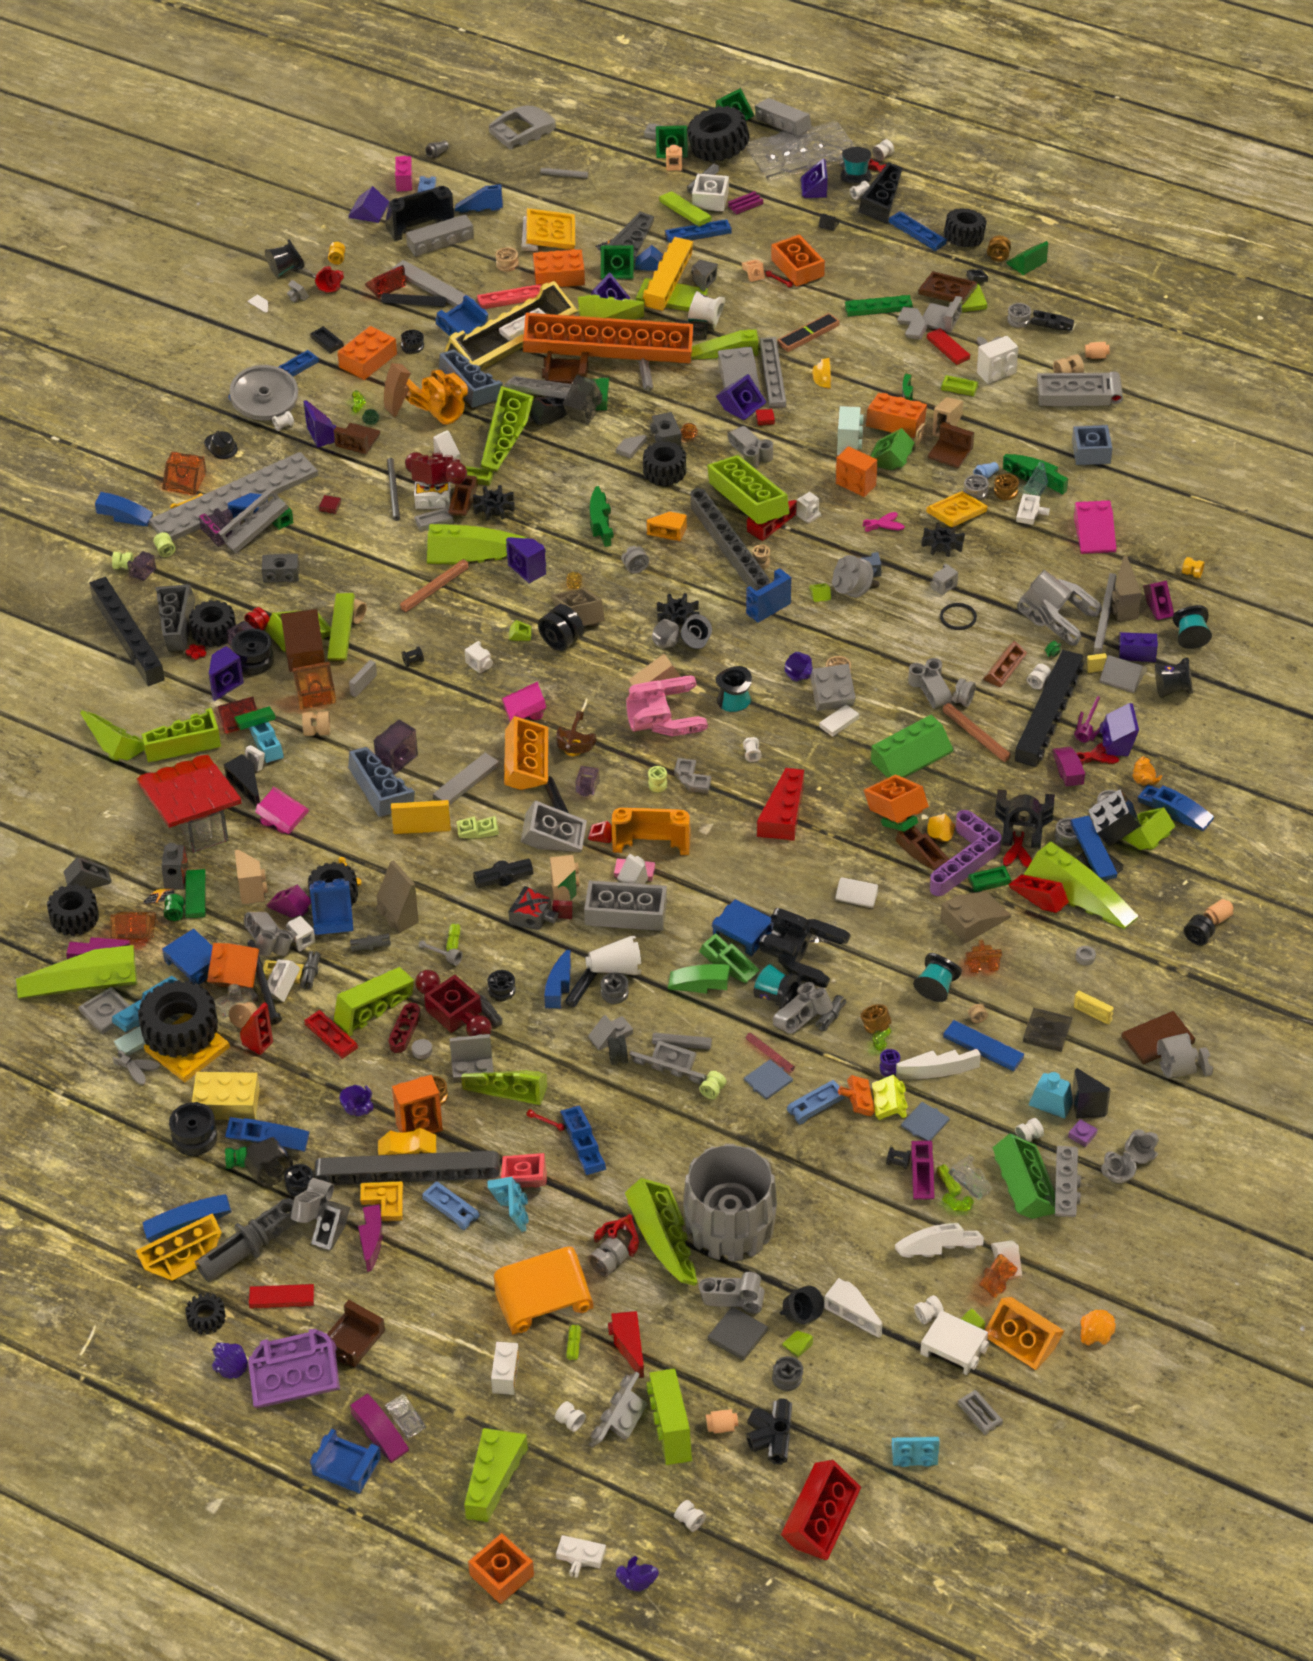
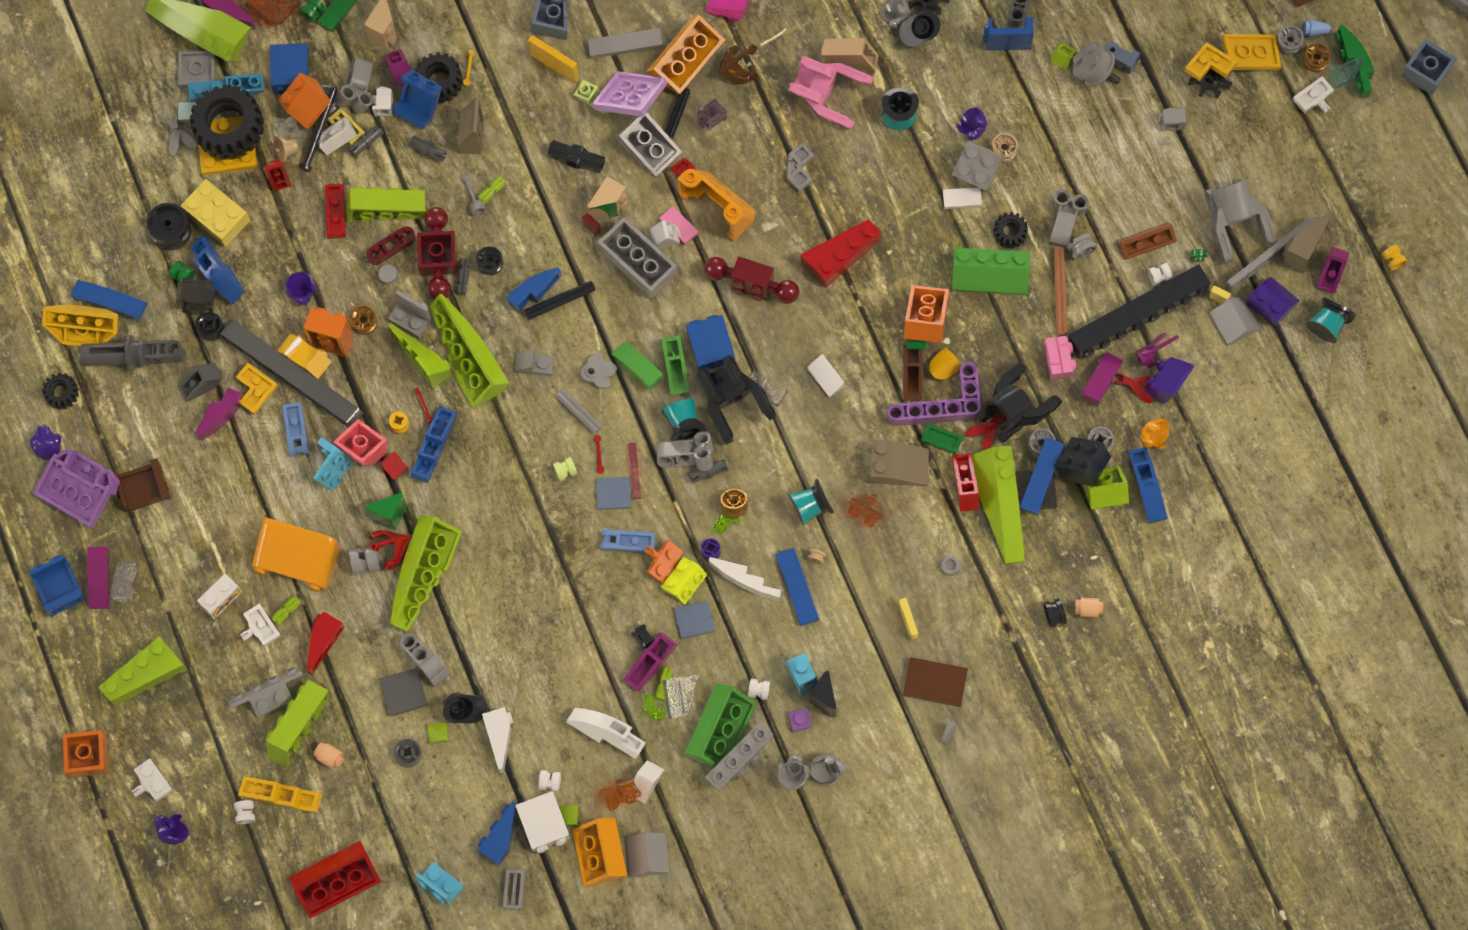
camera: 40 degrees right, 25 degrees up
red tile [249,1284,315,1309] -> none
light grey piece [291,1178,334,1223] -> none
torso [508,886,558,930] -> none
white wheel [555,1401,586,1432] -> none
white cone [585,936,641,975] -> none
dark grey wheel [601,973,629,1004] -> none
pearl dark grey wheel [608,1035,628,1065] -> none
light grey bracket [629,1040,706,1084] -> none
yellowish green wheel [648,766,667,793] -> none
light grey wheel [683,1144,777,1261] -> none
white bush [743,737,762,762] -> none
black piece [746,1398,792,1465] -> none
dark pink piece [863,512,905,532] -> none
black piece [940,603,977,630] -> none
clear smoke plate [1023,1008,1073,1052] -> none
dark pink slope [1074,500,1117,554] -> none
light orange hair [1080,1310,1116,1346] -> none
black hat [1155,658,1193,698] -> none
light grey brick [1157,1033,1198,1078] -> none
none -> yellow slope [238,776,322,813]
none -> white plate [240,603,281,647]
none -> green slope [365,492,407,530]
none -> red slope [380,452,409,481]
none -> yellow wheel [389,411,409,434]
none -> lime wedge [429,294,509,408]
none -> blue slope [478,802,517,867]
none -> light grey plate [581,353,617,388]
none -> lavender plate [592,71,667,117]
none -> red hinge [594,435,604,474]
none -> light grey slope [626,832,670,878]
none -> dark red brick [704,256,800,304]
none -> black tyre [993,212,1028,249]
none -> bright pink brick [1043,336,1076,380]
none -> yellow plate [1184,42,1237,81]

